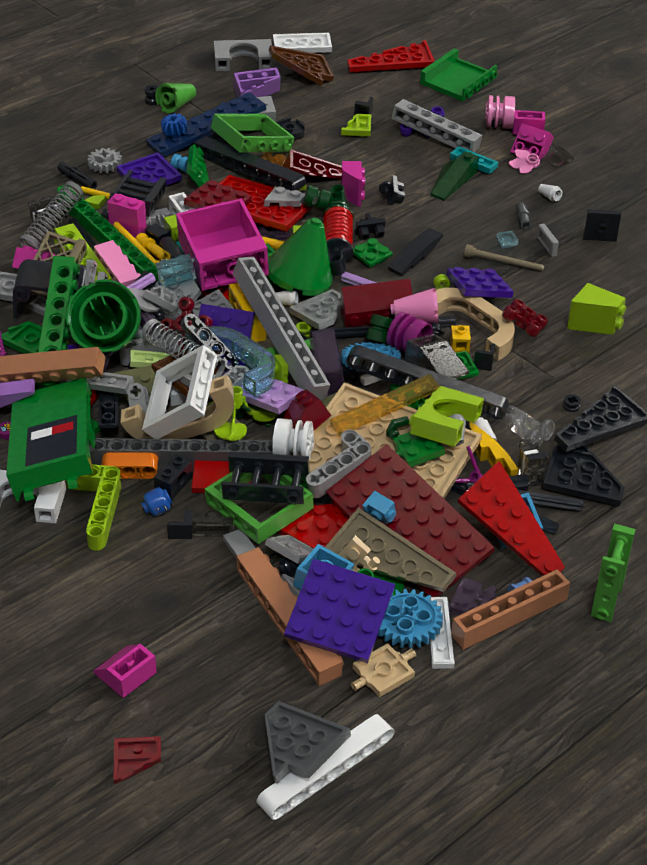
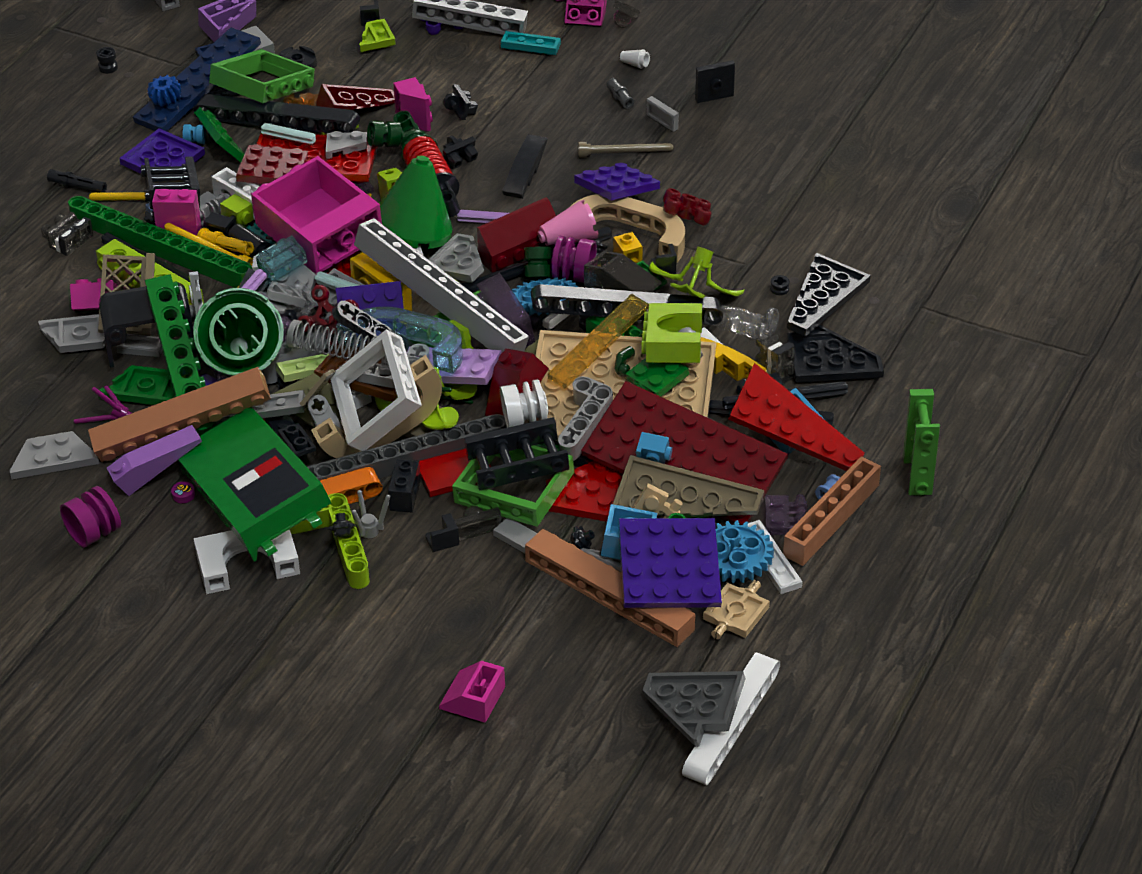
camera: 20 degrees left, 0 degrees up
light grey piece [19,181,84,250] -> none
lime tile [85,195,106,209] -> none
light grey gear [87,148,122,173] -> none
bright pink brick [94,240,141,287] -> none
dark red wing [113,736,161,784] -> none
blue head [141,487,172,517] -> none
bright green cone [155,83,196,113] -> none
light grey tile [265,535,313,564] -> none
green piece [353,238,393,268] -> none
dark green wedge [431,151,479,201] -> none
lime bush [433,274,450,290] -> none
magenta plant [455,446,483,483] -> none
clear light blue plate [496,231,518,248] -> none
bright pink plate [509,150,540,174] -> none
lime slope [567,283,626,335] -> none
none -> light aqua axle [261,123,316,145]
none -> dark tan piece [300,369,336,406]
none -> light aqua axle [314,271,359,290]
none -> black plant [327,513,356,537]
none -> light grey plant [352,490,390,539]
none -> lime plant [649,246,745,298]

